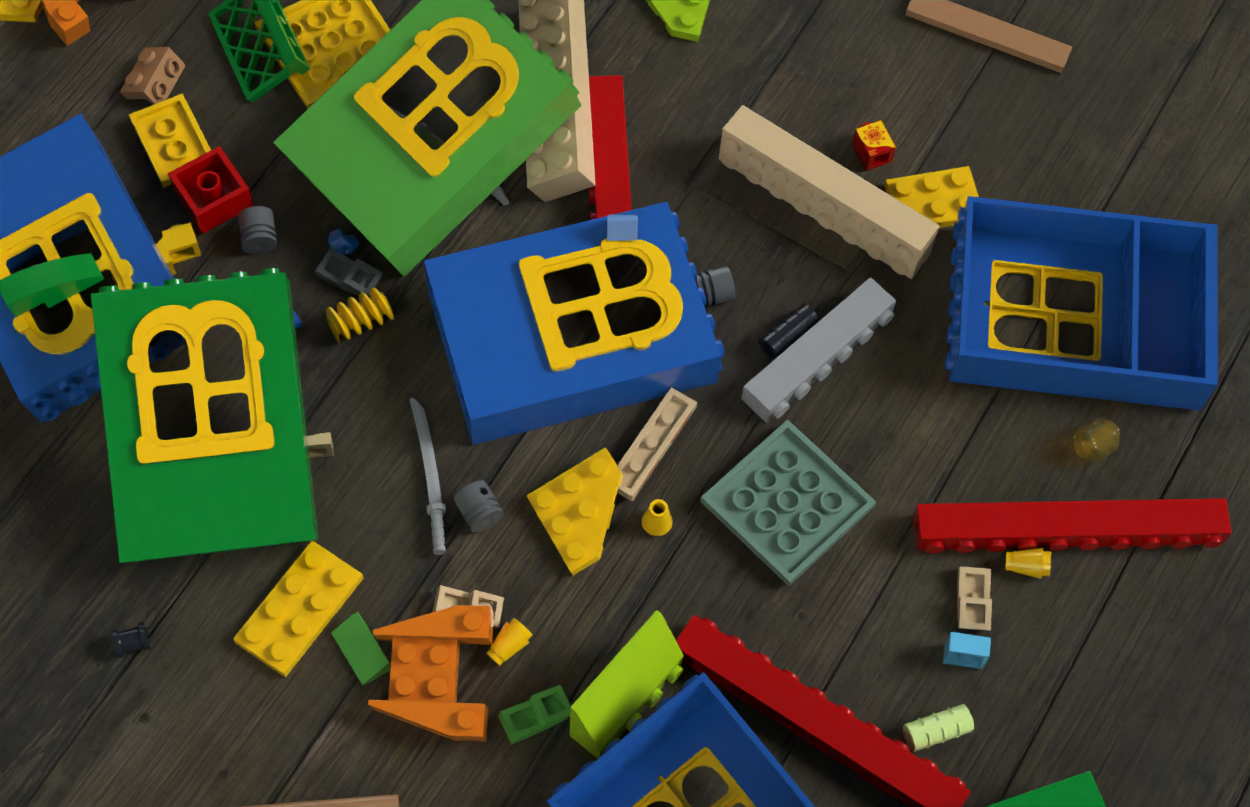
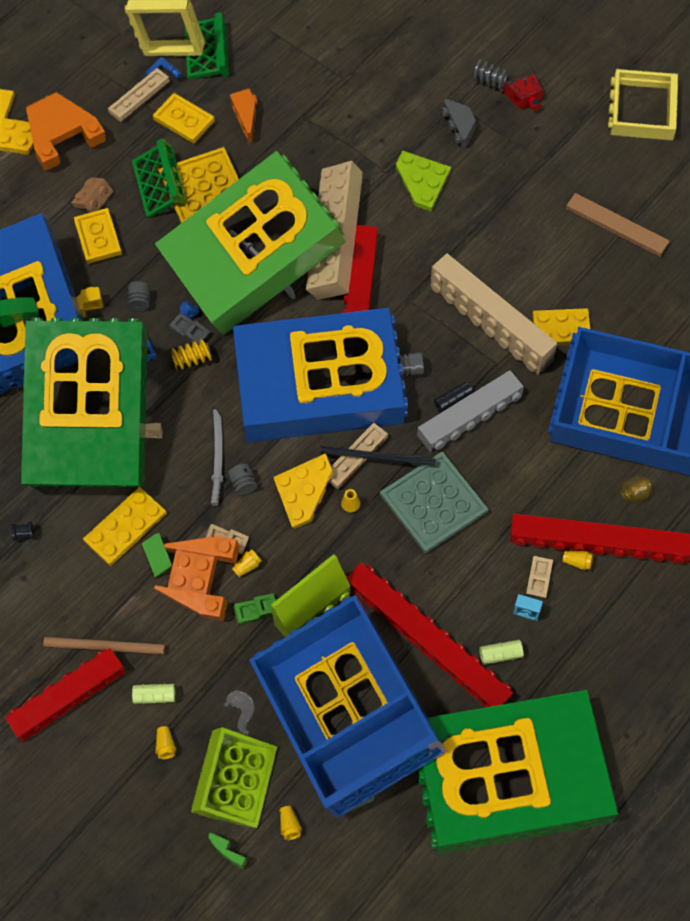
camera: 15 degrees right, 0 degrees up
red brick [168,146,253,234] -> none
medium blue slope [607,215,638,241] -> none
brick [852,120,896,171] -> none
none -> black bar [320,446,436,466]

